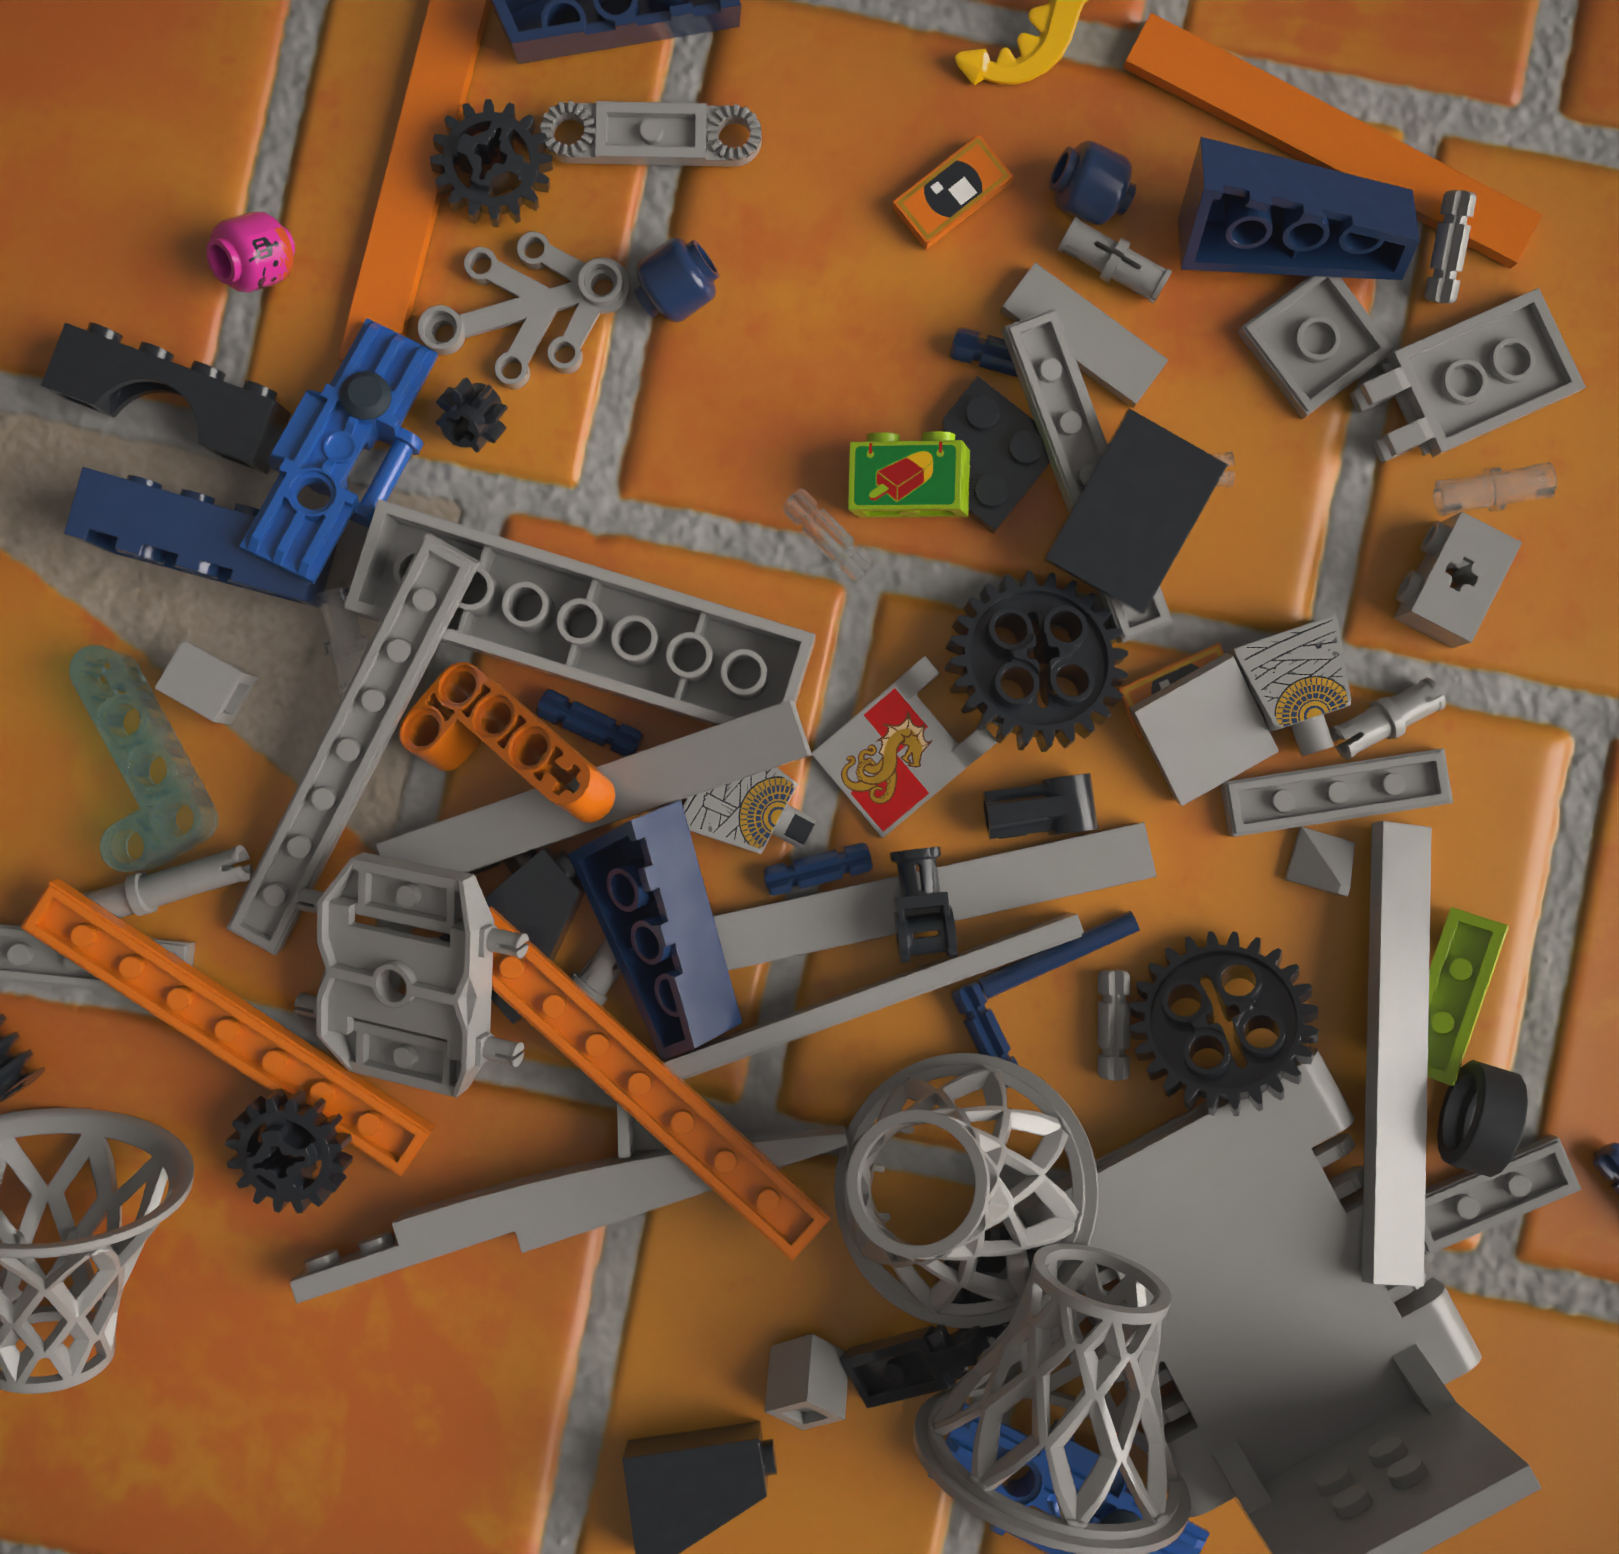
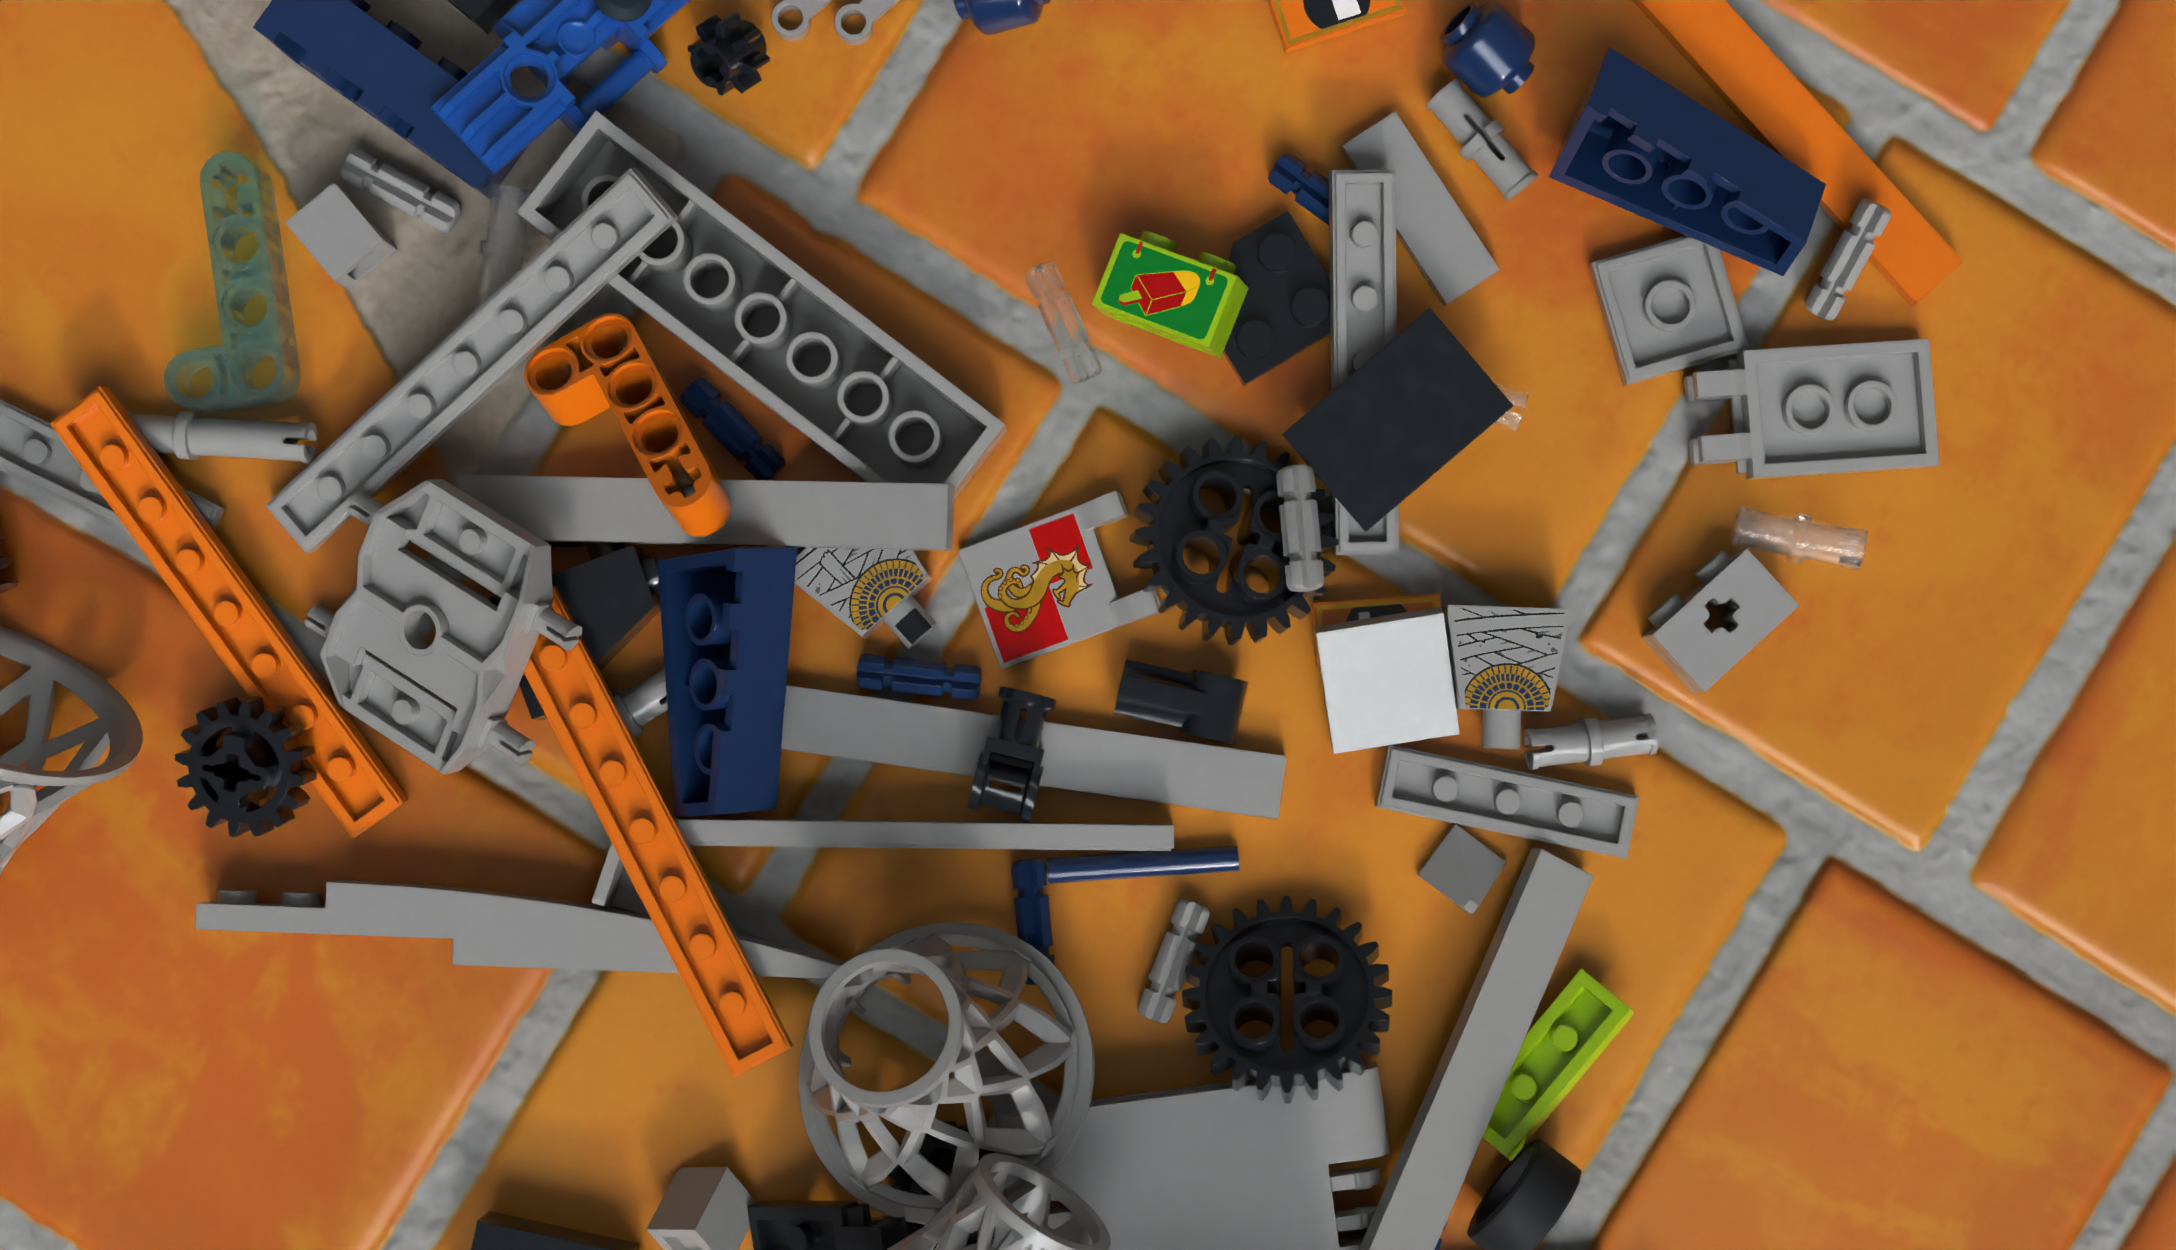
camera: 25 degrees right, 0 degrees up
none -> light grey axle [340,149,462,233]
none -> light grey axle [1276,465,1325,592]

